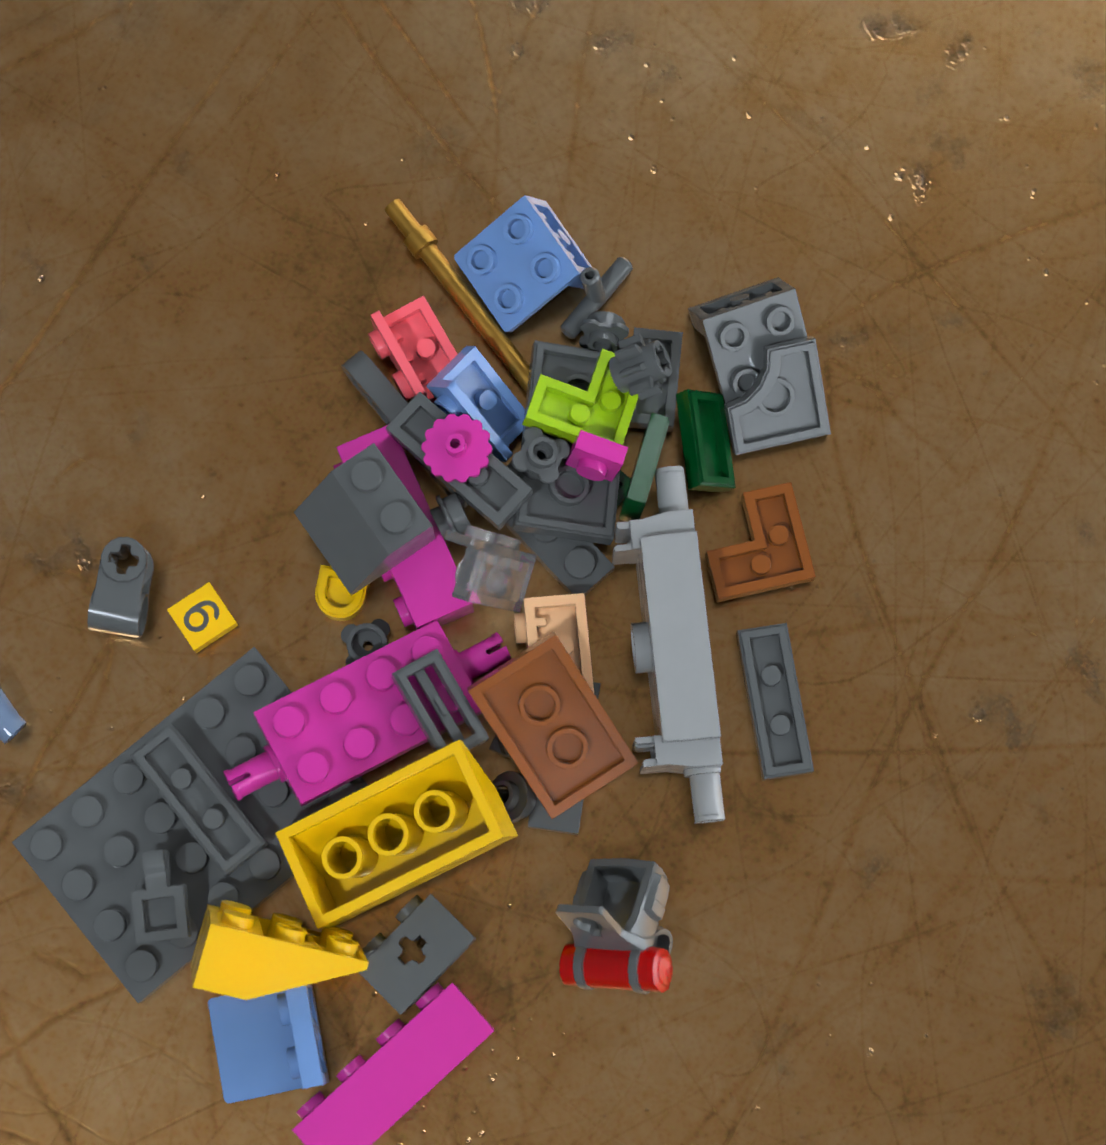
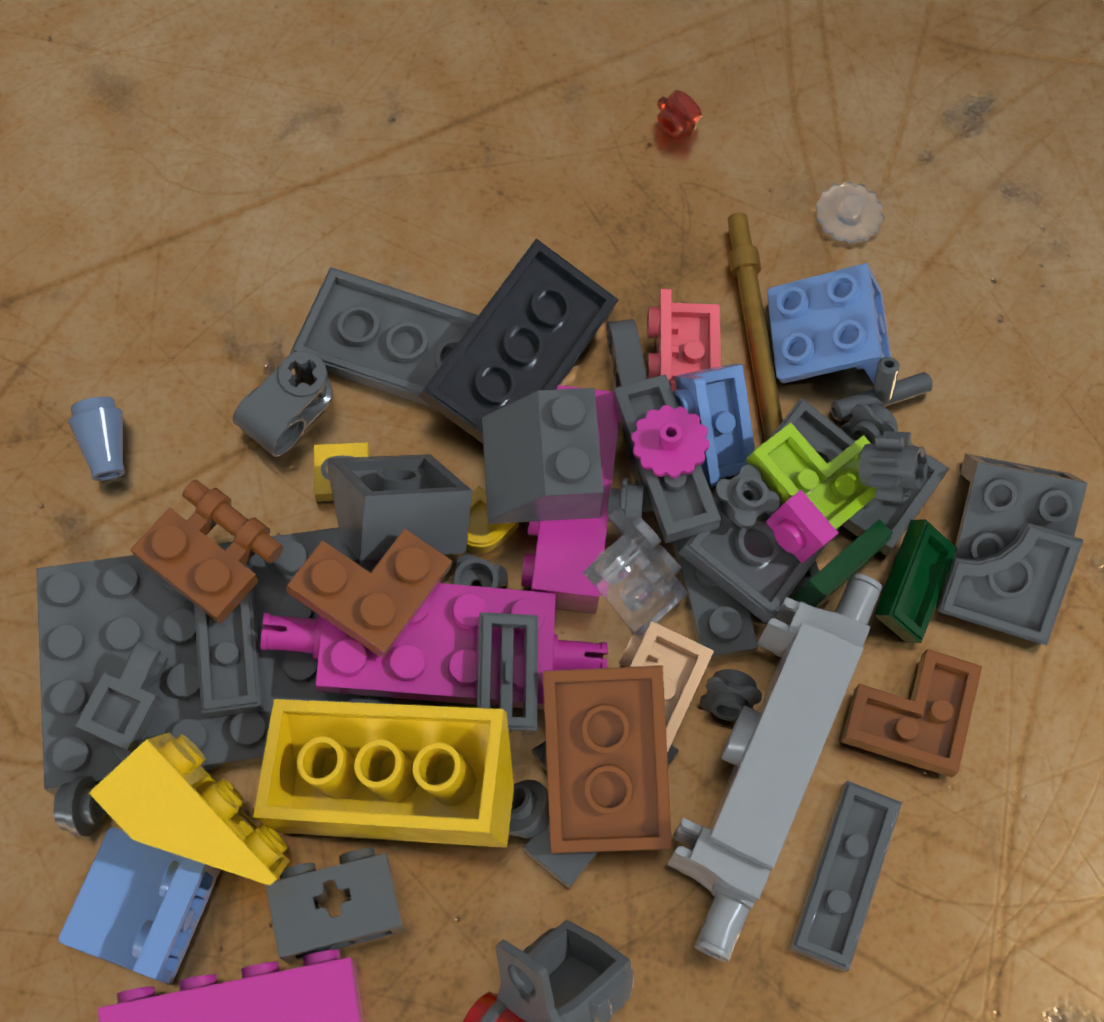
camera: 30 degrees right, 10 degrees down
none -> dark grey plate [53,776,107,837]
none -> dark orange plate [130,479,283,625]
none -> dark orange plate [287,529,453,659]
none -> dark grey tile [290,267,478,409]
none -> dark grey slope [327,454,472,565]
none -> black tile [419,238,619,443]
none -> clear red plate [657,90,702,137]
none -> dark grey plate [700,669,762,721]
none -> clear piece [816,181,884,245]

